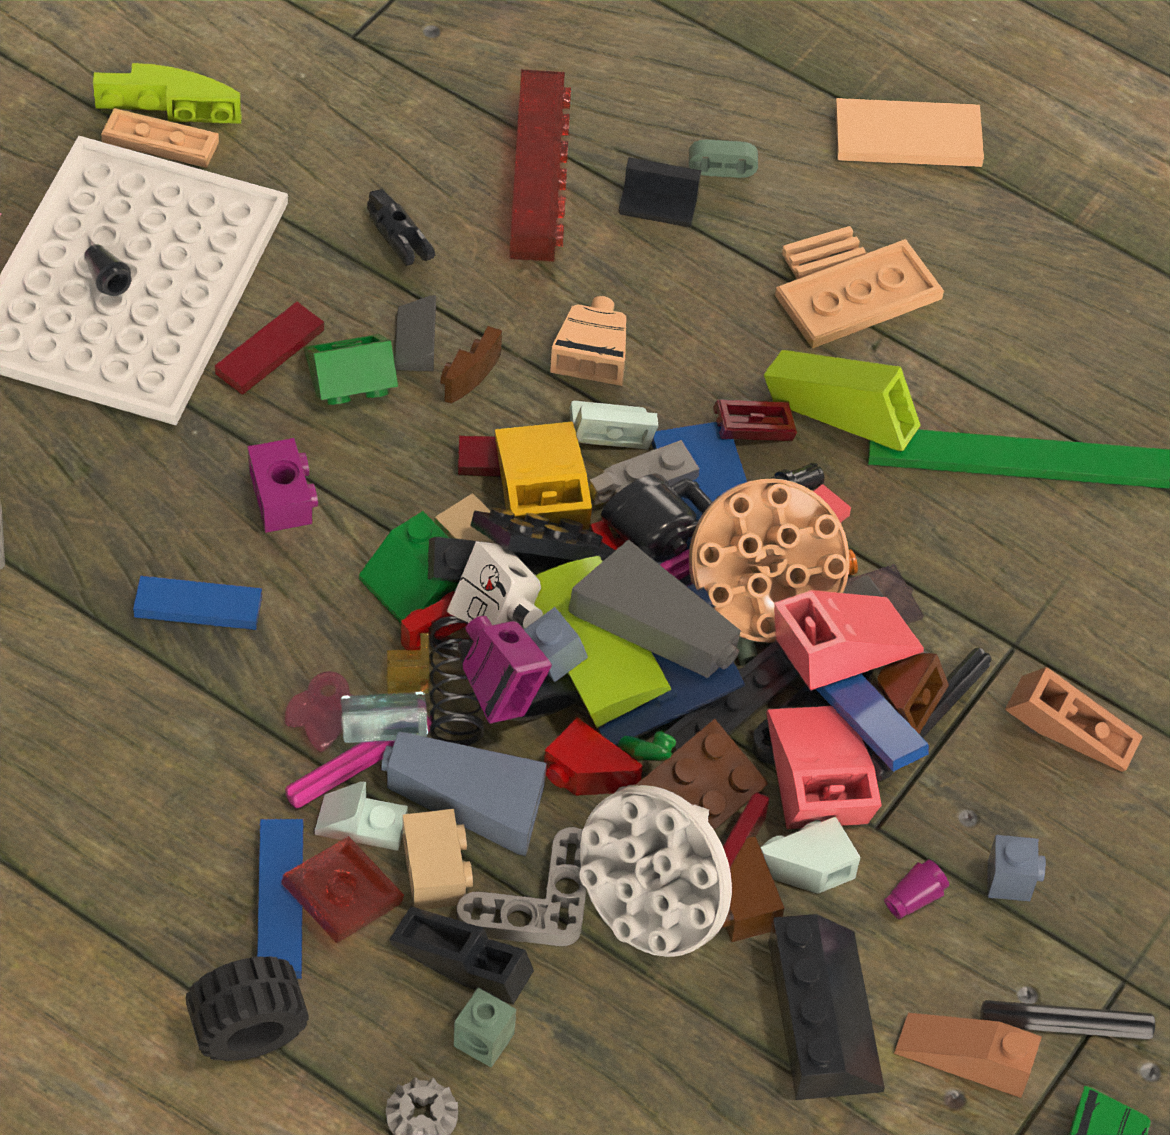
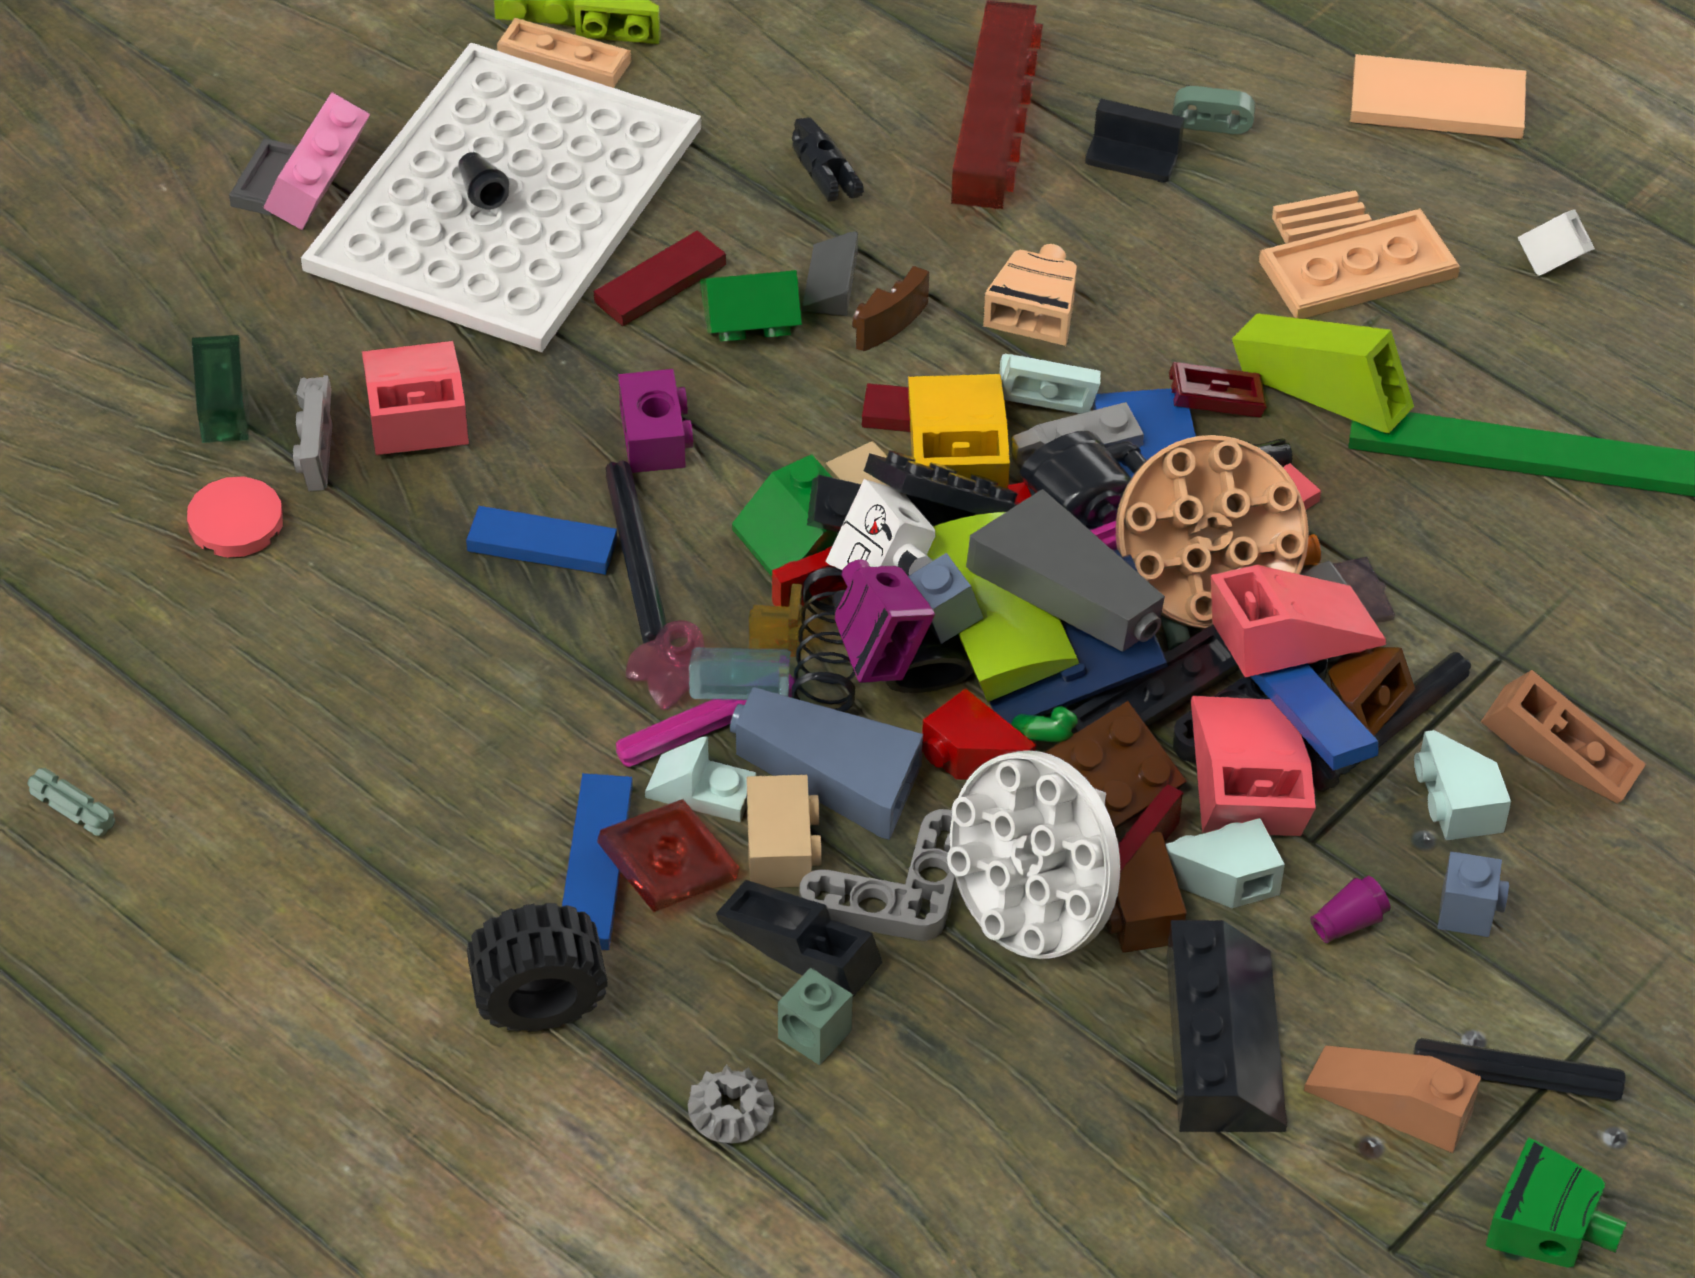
camera: 10 degrees right, 5 degrees down
none -> coral slope [362,341,469,455]
none -> black axle [605,460,669,648]
none -> light aqua slope [1414,730,1511,841]
none -> white panel [1518,209,1595,275]

